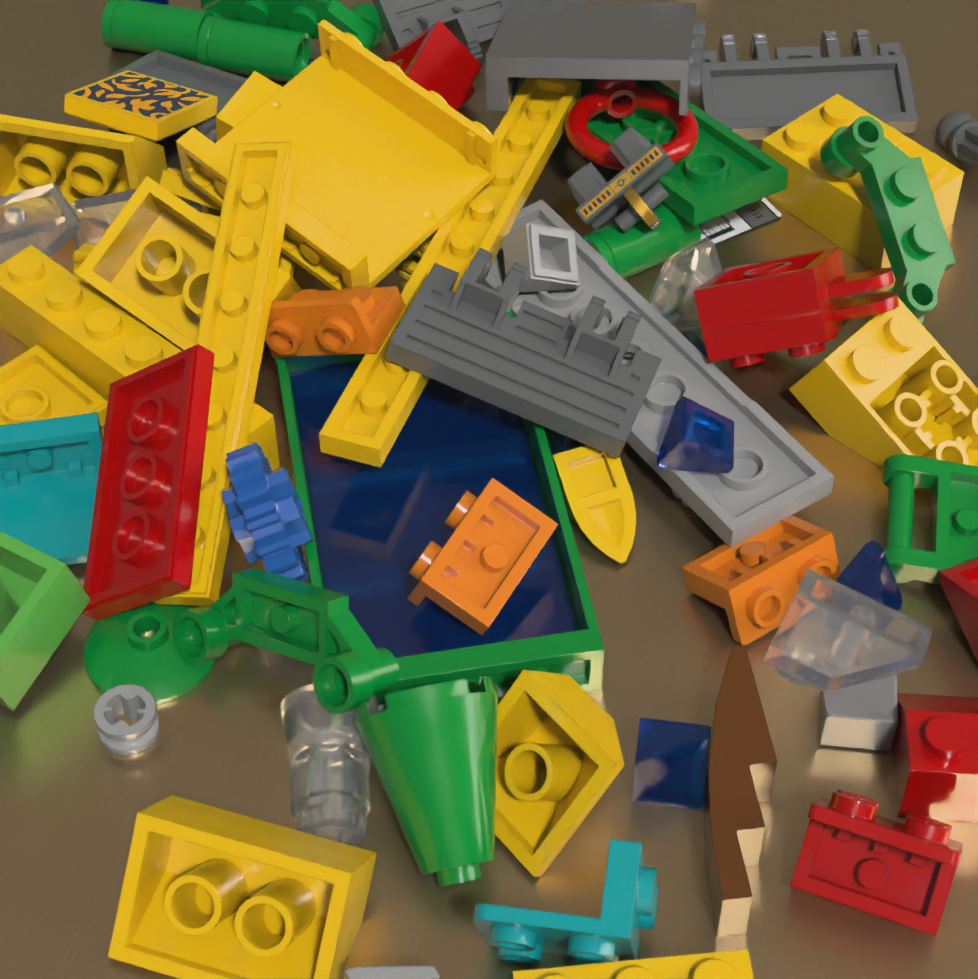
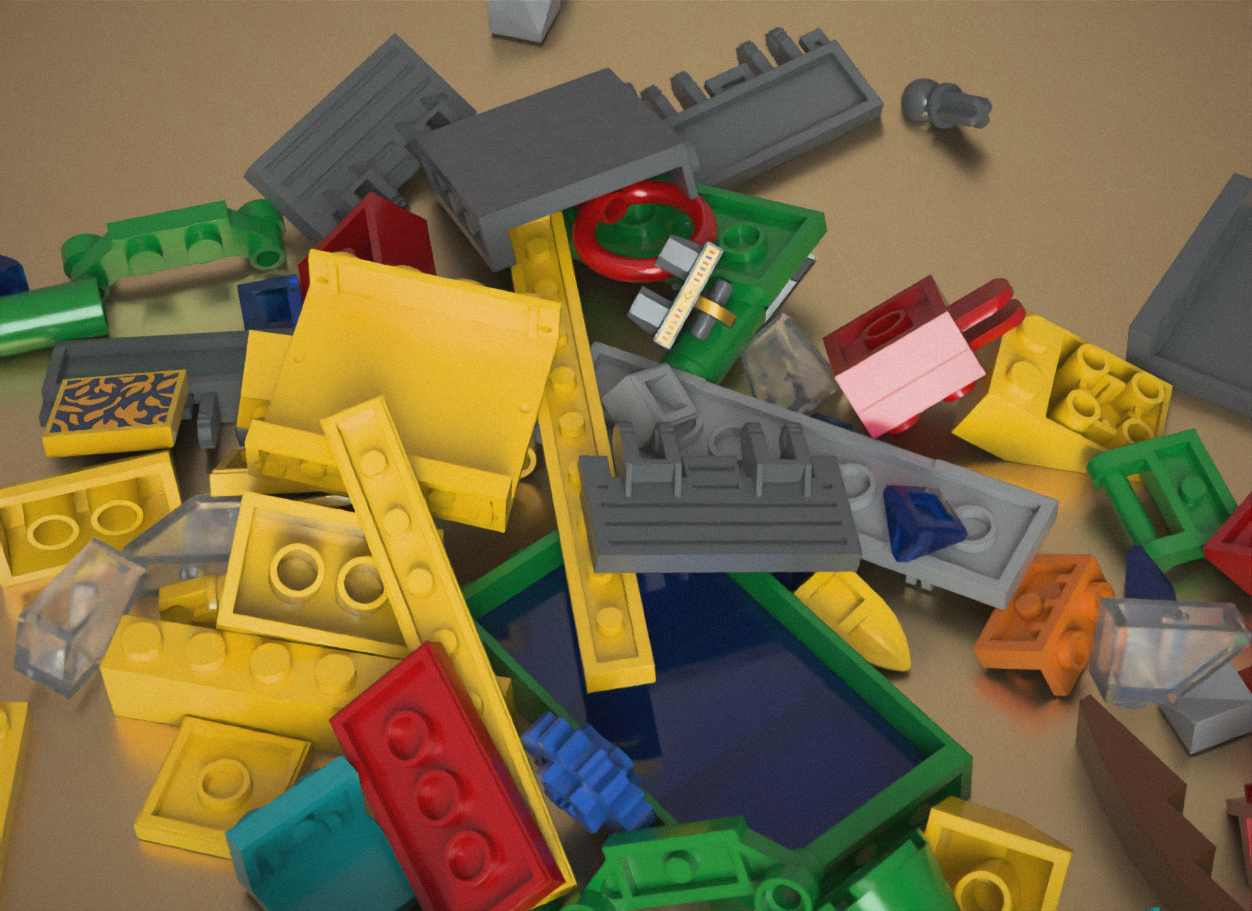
camera: 25 degrees left, 0 degrees up
green pin [197,16,312,83] -> none
orange bracket [265,286,406,357] -> none
orange bracket [407,478,558,635] -> none
clear blue slope [631,718,712,809] -> none
yellow brick [761,94,964,270] -> none
plate [820,116,956,323] -> none

